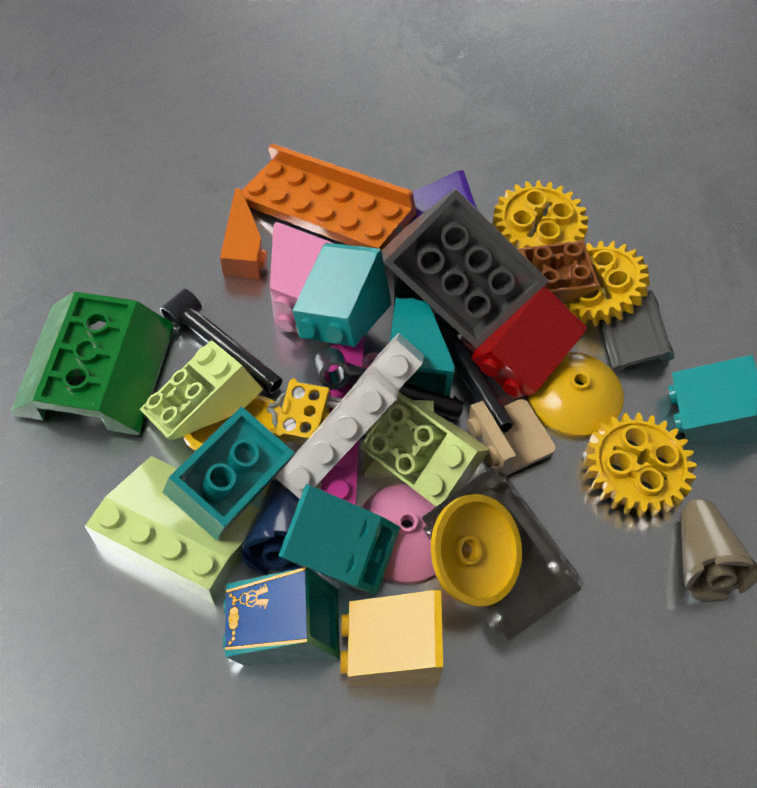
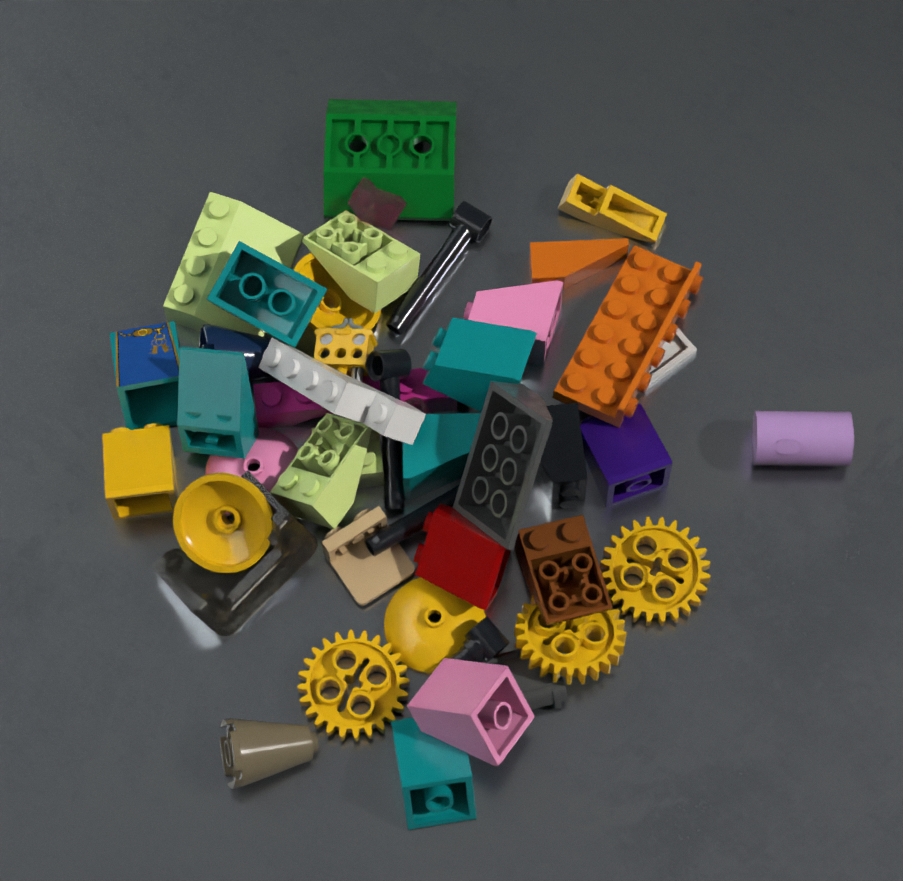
camera: 85 degrees right, 10 degrees up
none -> bracket [348,178,407,230]
none -> bright pink slope [407,658,535,766]
none -> black pin [449,616,510,663]
none -> yellow slope [557,174,667,243]
none -> lavender piece [752,411,854,466]

